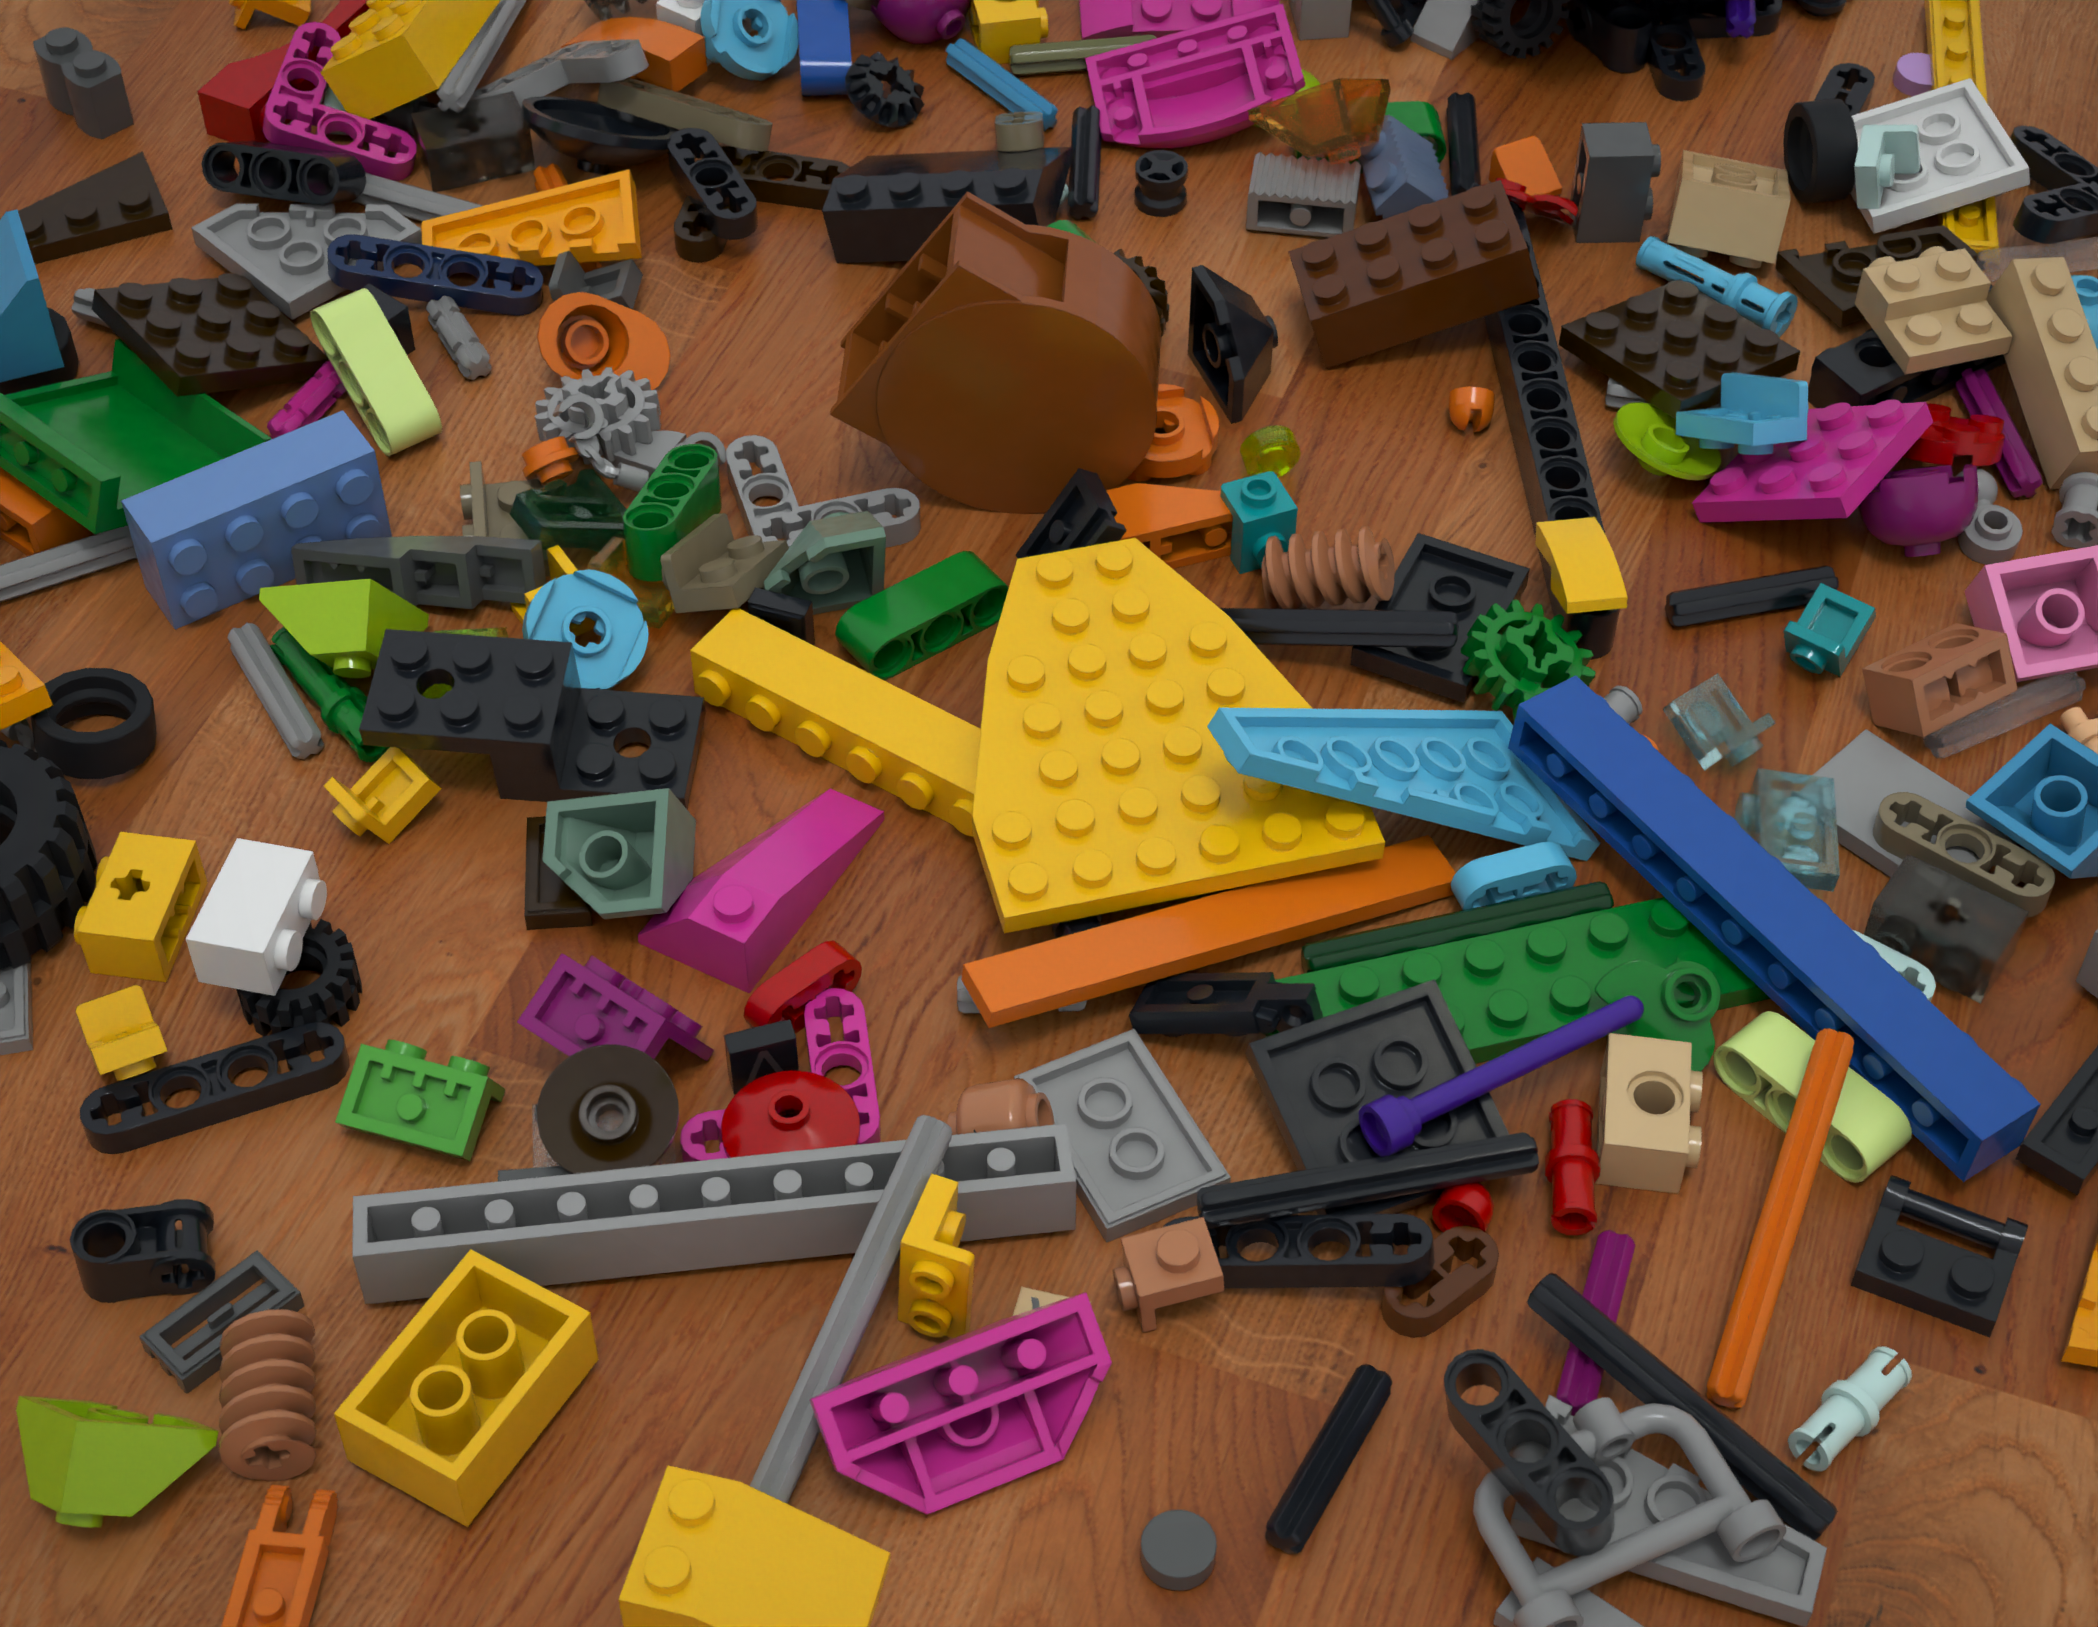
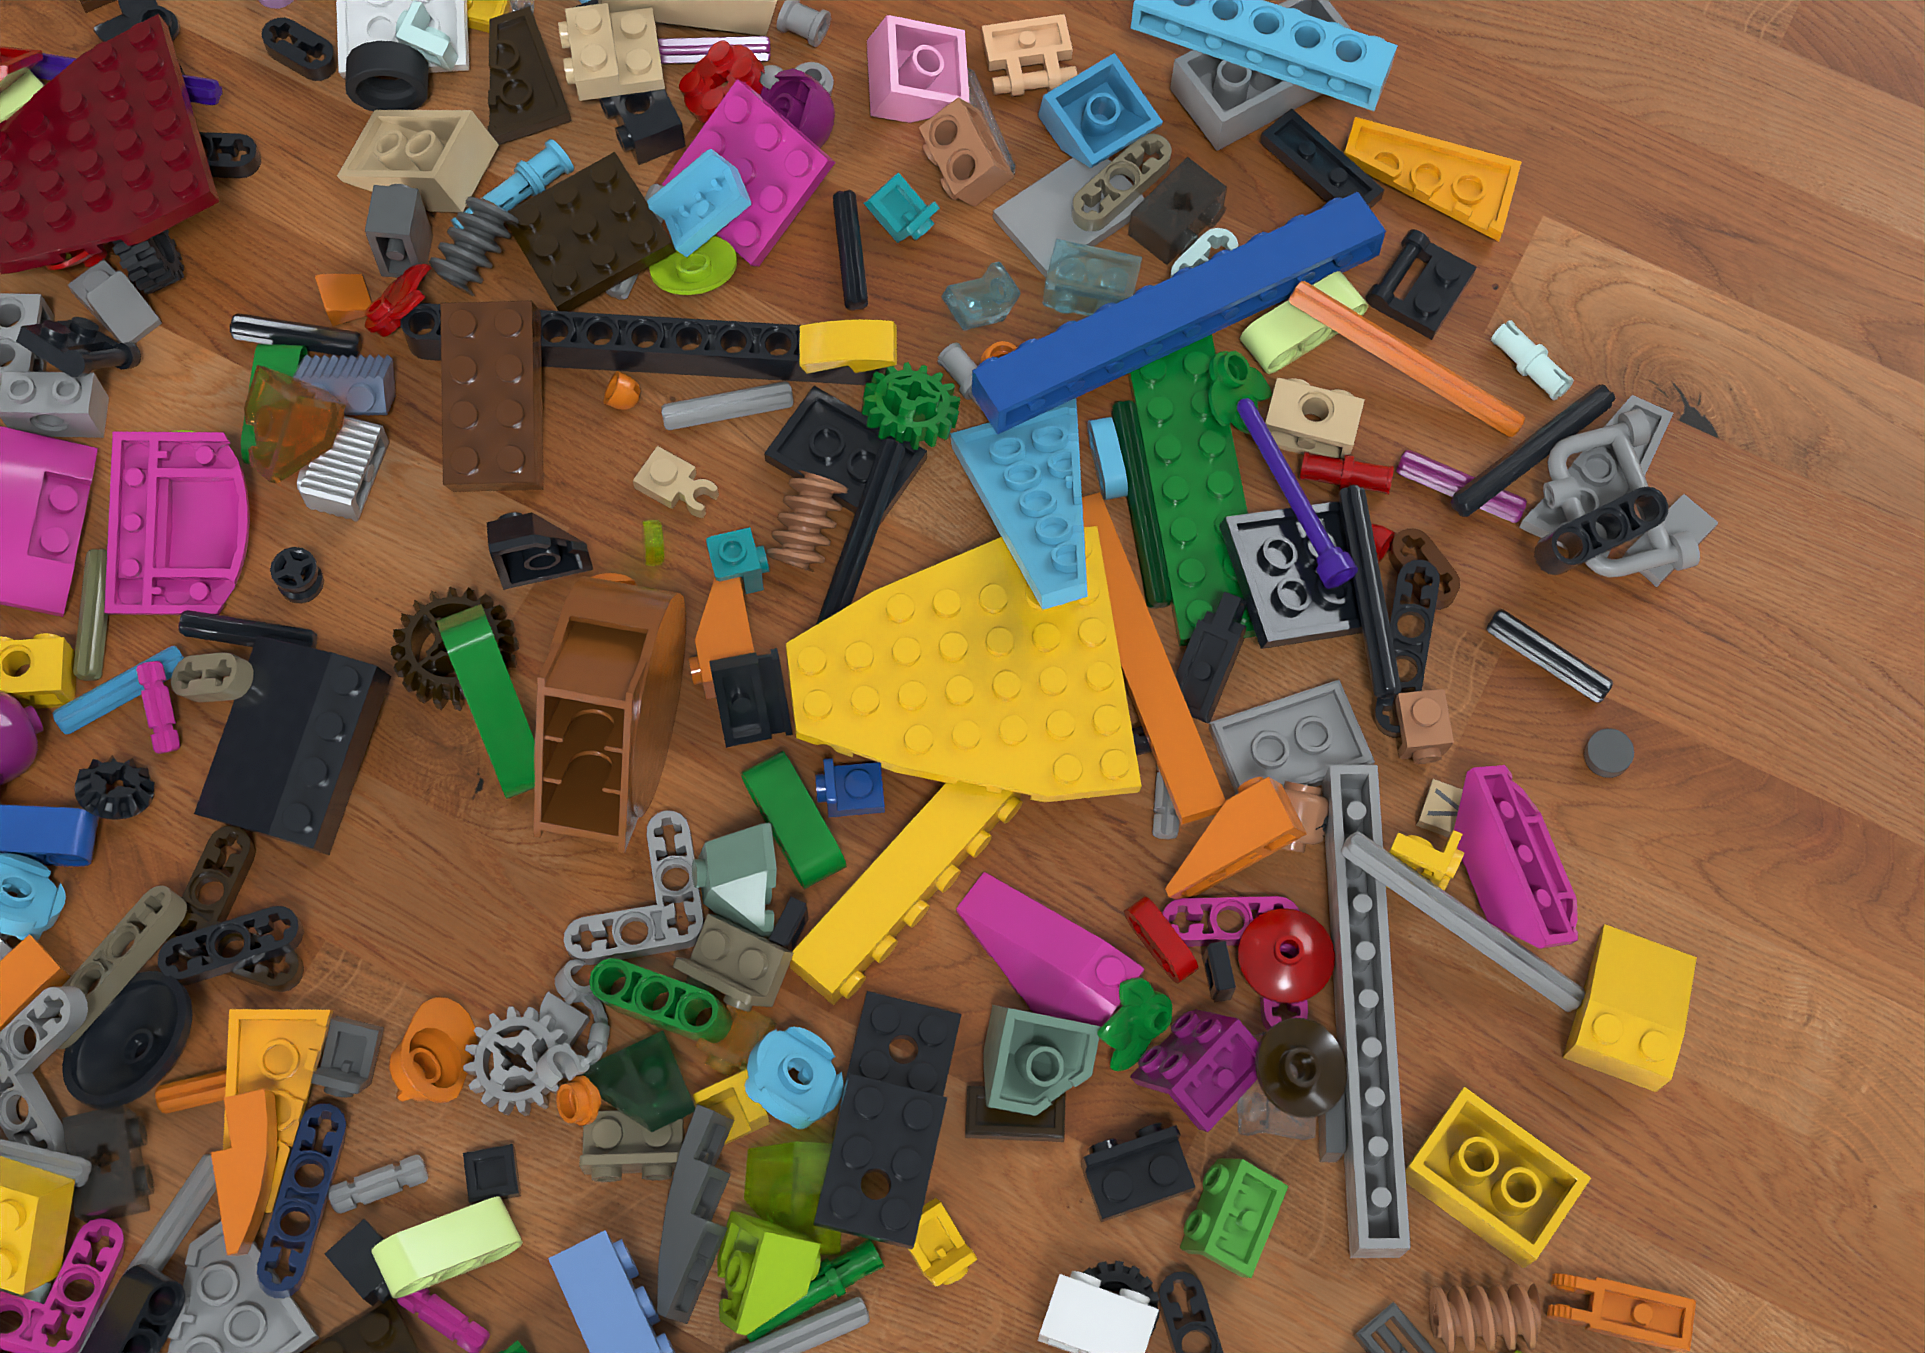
camera: 85 degrees left, 20 degrees up
none -> dark pink axle [136,661,180,754]
none -> orange slope [211,1089,277,1256]
none -> dark grey piece [429,197,519,297]
none -> black tile [463,1144,521,1205]
none -> tan plate [633,446,719,518]
none -> light grey axle [661,381,794,430]
none -> blue bracket [815,758,885,818]
none -> black bracket [1081,1123,1196,1222]
none -> green plate [1097,977,1173,1071]
none -> orange slope [1165,776,1307,900]

